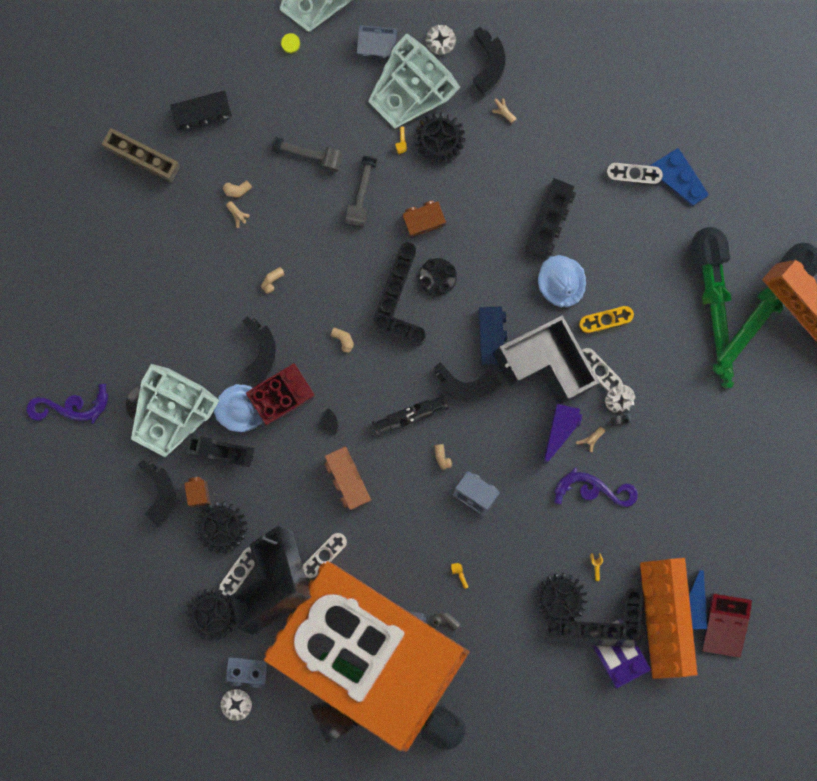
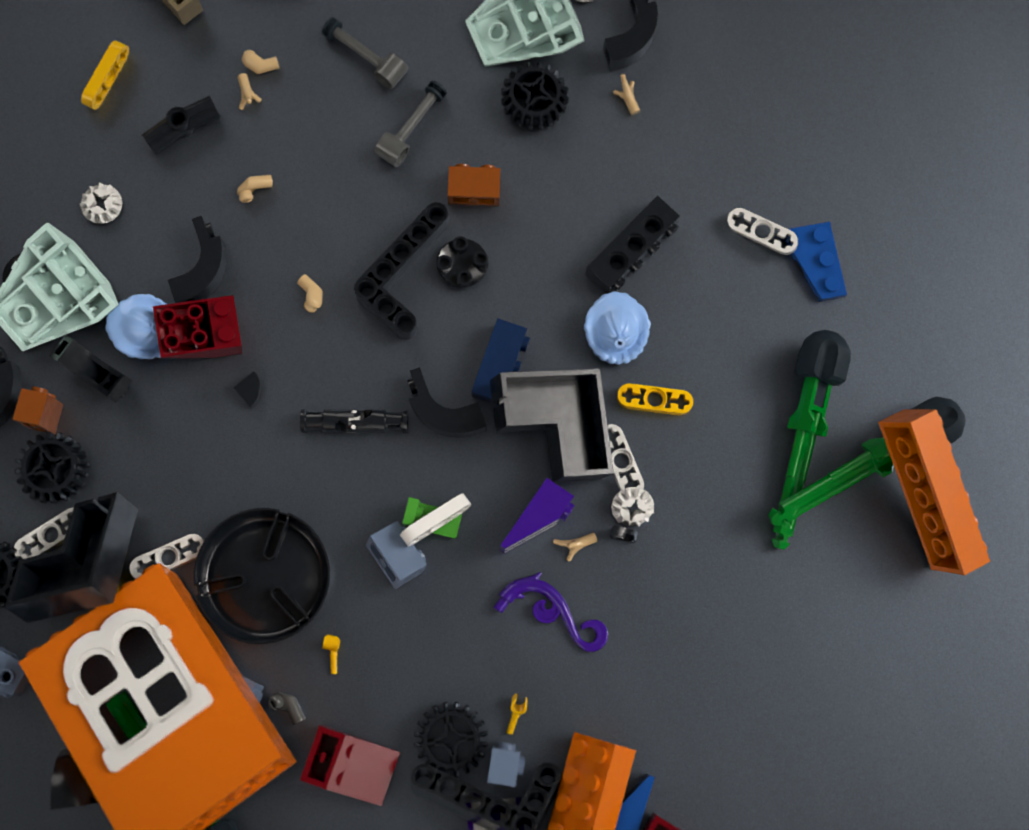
camera: 15 degrees right, 5 degrees down
nougat wedge [324,446,371,510] -> none
yellow hand [395,127,407,154] -> none
tan arm [434,444,452,470] -> none
none -> white gear [80,183,122,224]
none -> yellow beam [81,40,129,110]
none -> black piece [142,95,220,154]
none -> black piece [193,508,330,644]
none -> dark red slope [300,725,400,806]
none -> white beam [400,493,471,547]
none -> bright green bracket [403,497,462,539]
none -> sand blue brick [487,741,525,787]

